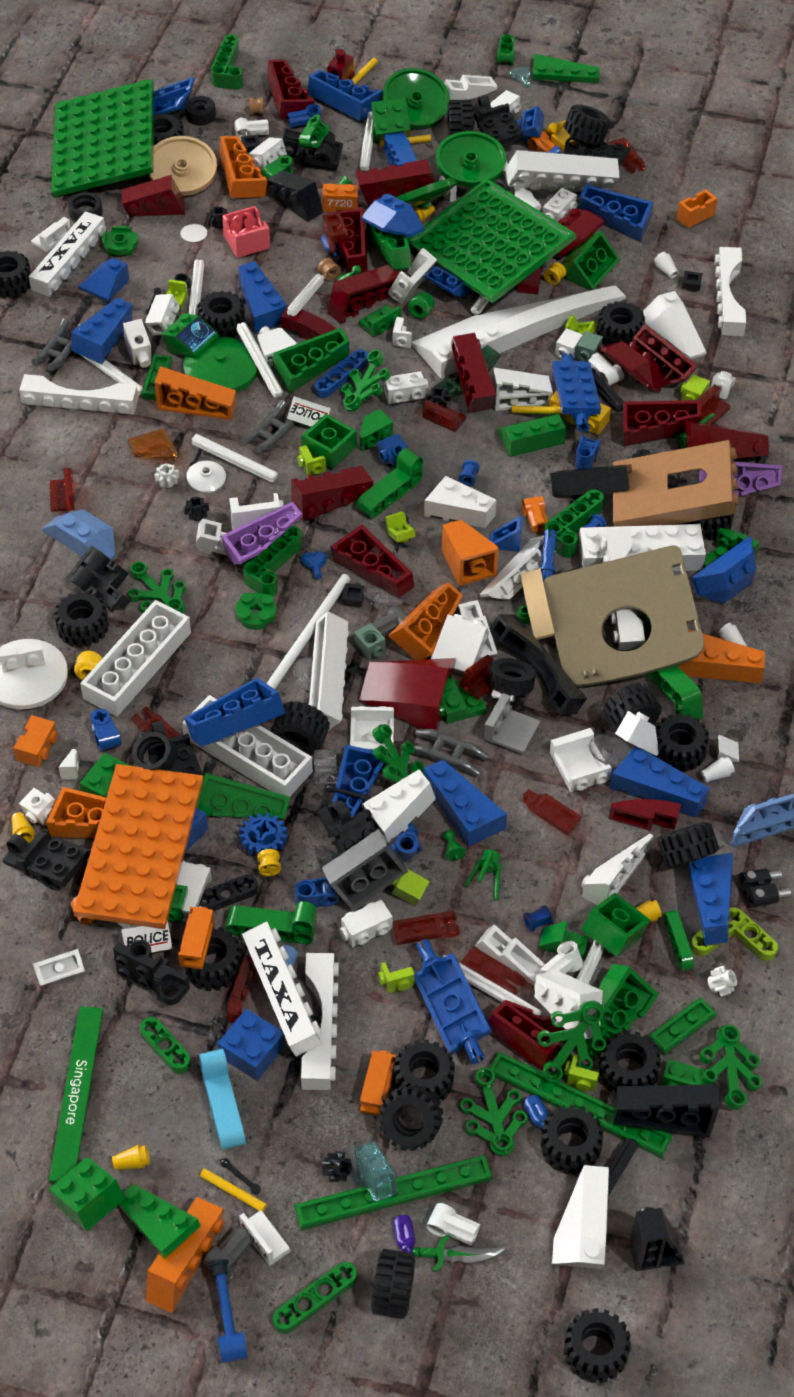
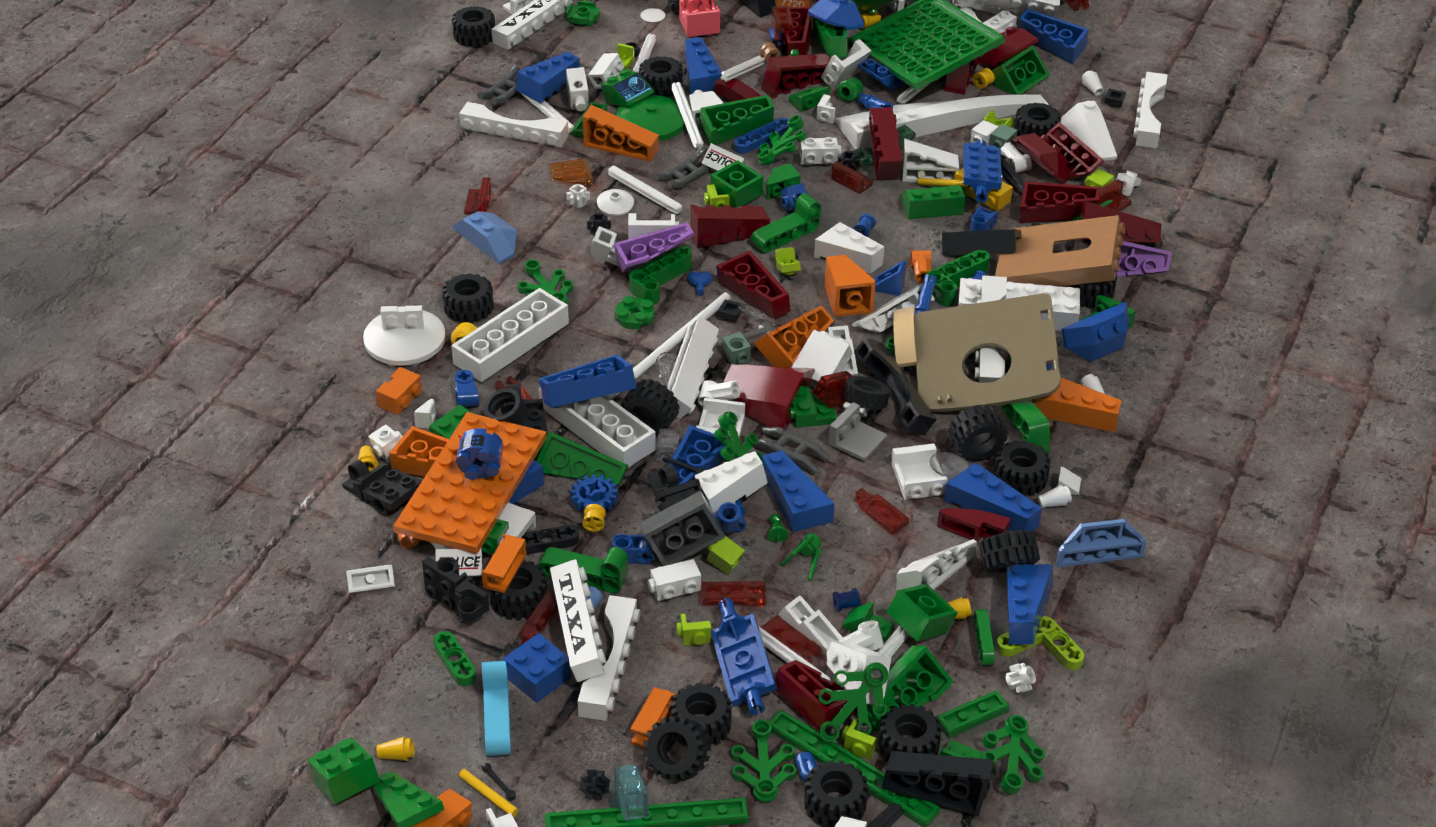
camera: 10 degrees right, 10 degrees down
green tile [49,1006,104,1184] -> none
black plate [66,545,131,612] -> none
blue slope [78,258,129,302] -> none
white slope [615,711,659,756] -> none
orange brick [677,189,718,228] -> none
black piece [738,869,791,907] -> none
none -> blue brick [456,428,504,480]
none -> white piece [698,380,741,407]
none -> blue pin [857,93,893,109]

